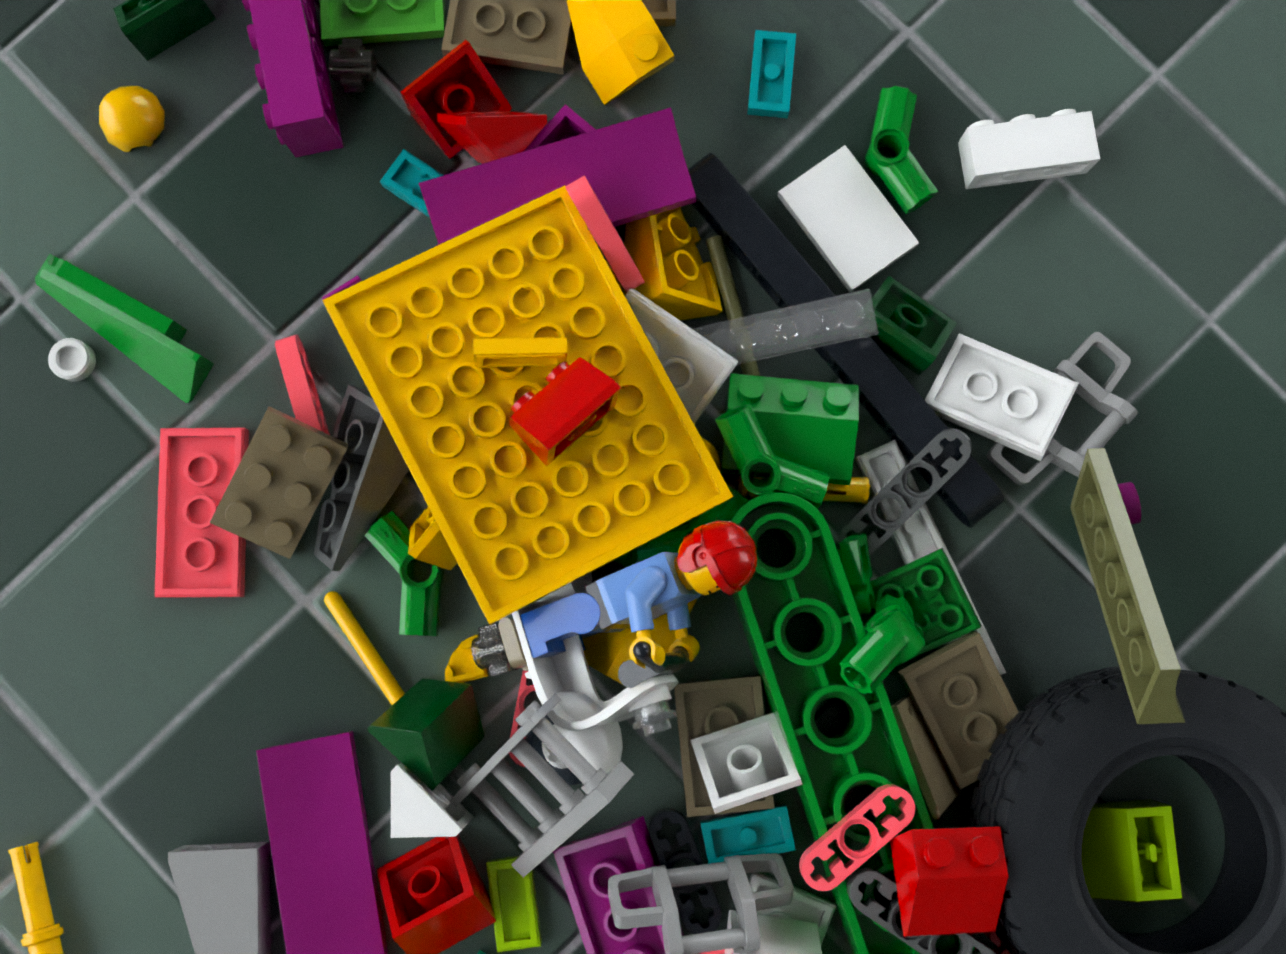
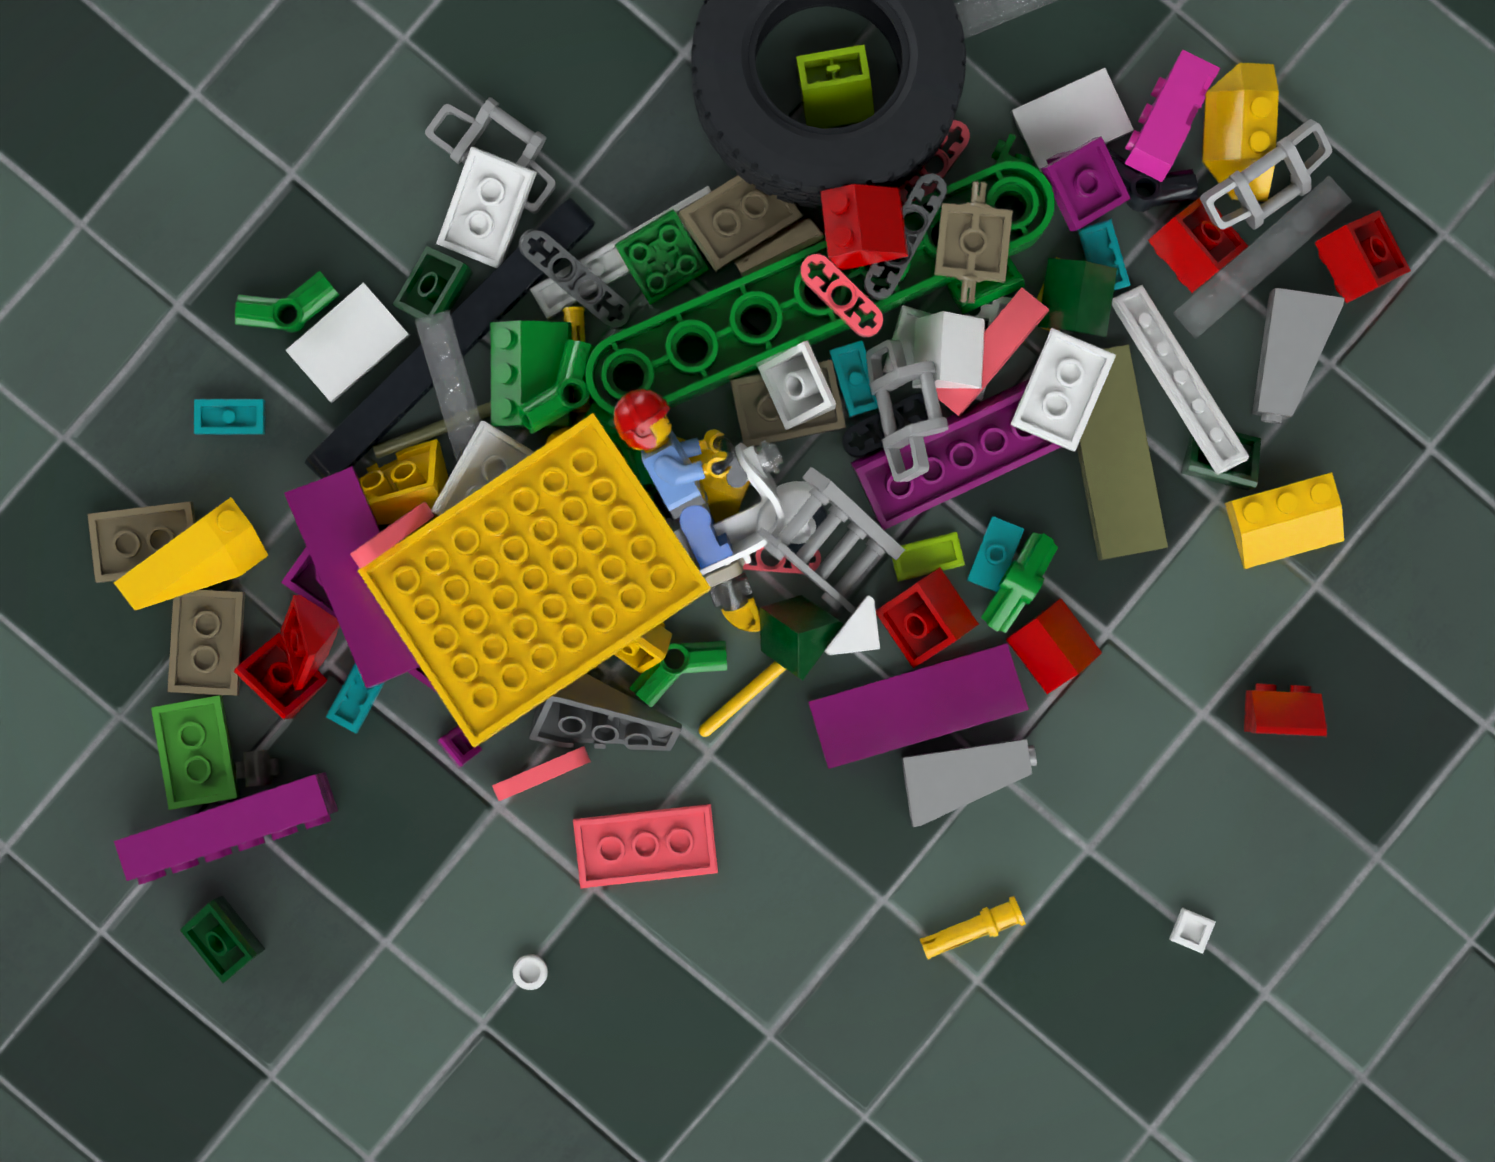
camera: 95 degrees left, 5 degrees up
green wedge [35,254,214,403] -> none
yellow hair [99,86,165,152] -> none
dark tan plate [210,406,348,559] -> none
yellow tile [473,337,568,367] -> none
red slope [510,357,621,467] -> none
green plate [837,534,876,614] -> none
green piece [839,594,925,694] -> none
white brick [958,109,1100,189] -> none
olive arch [1070,448,1185,724] -> none
magenta tile [1117,482,1142,525] -> none

